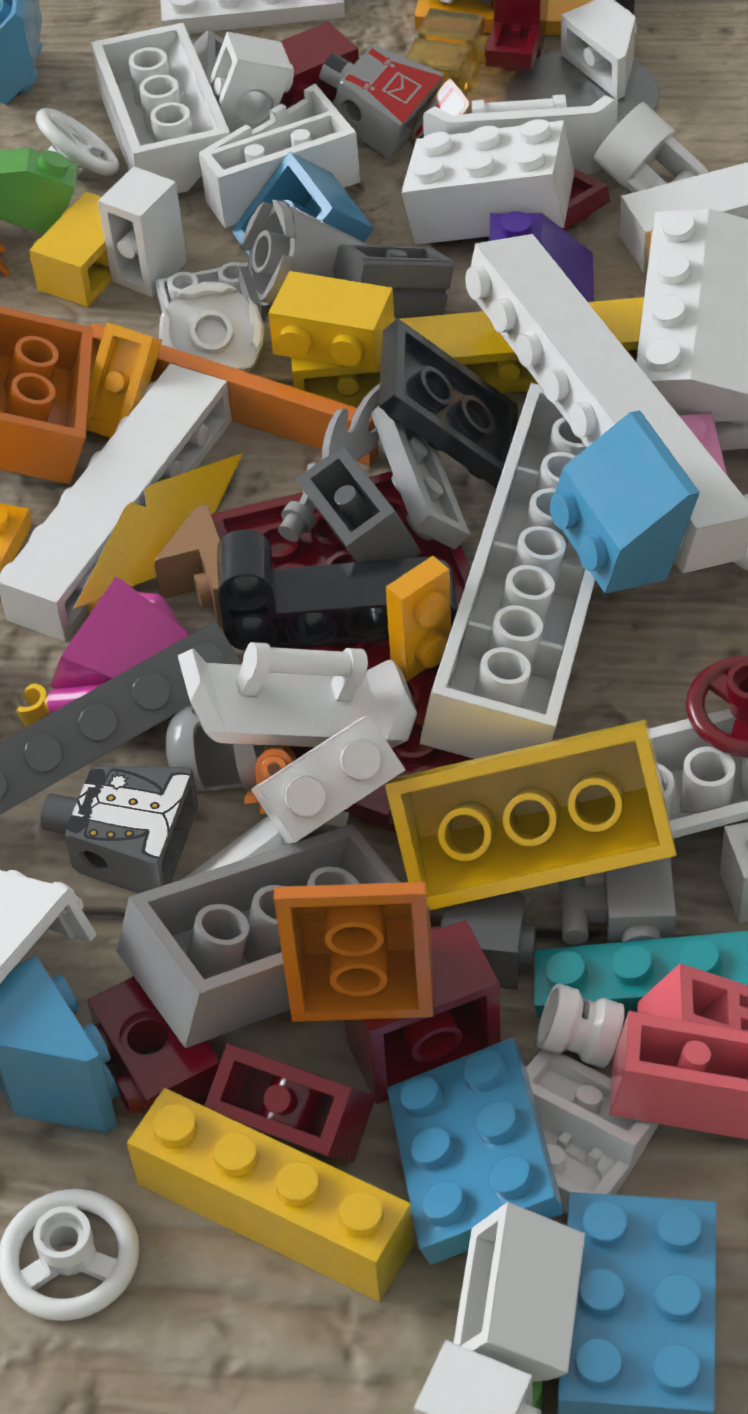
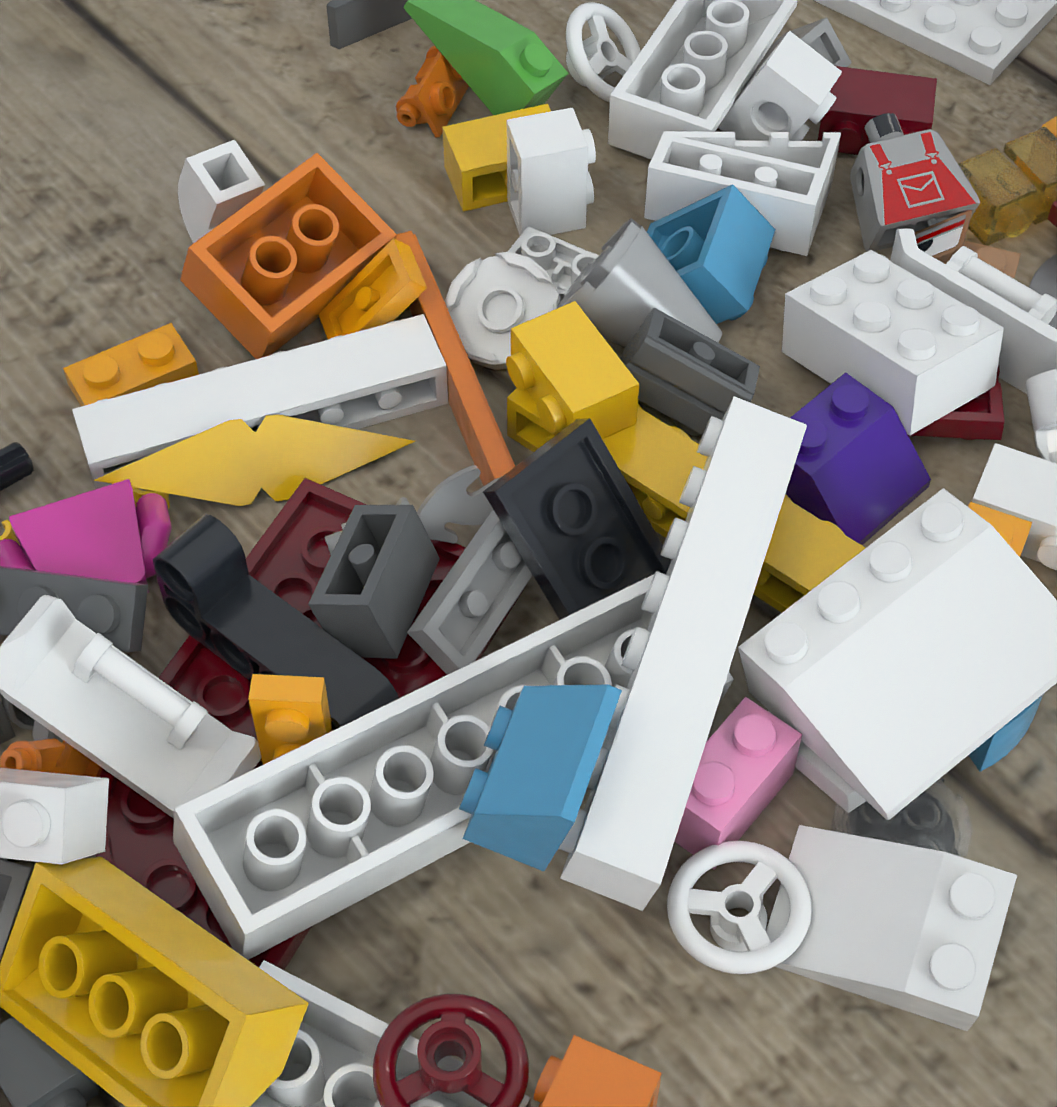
camera: 40 degrees right, 5 degrees up
medium nougat slope [154,505,223,628] -> none

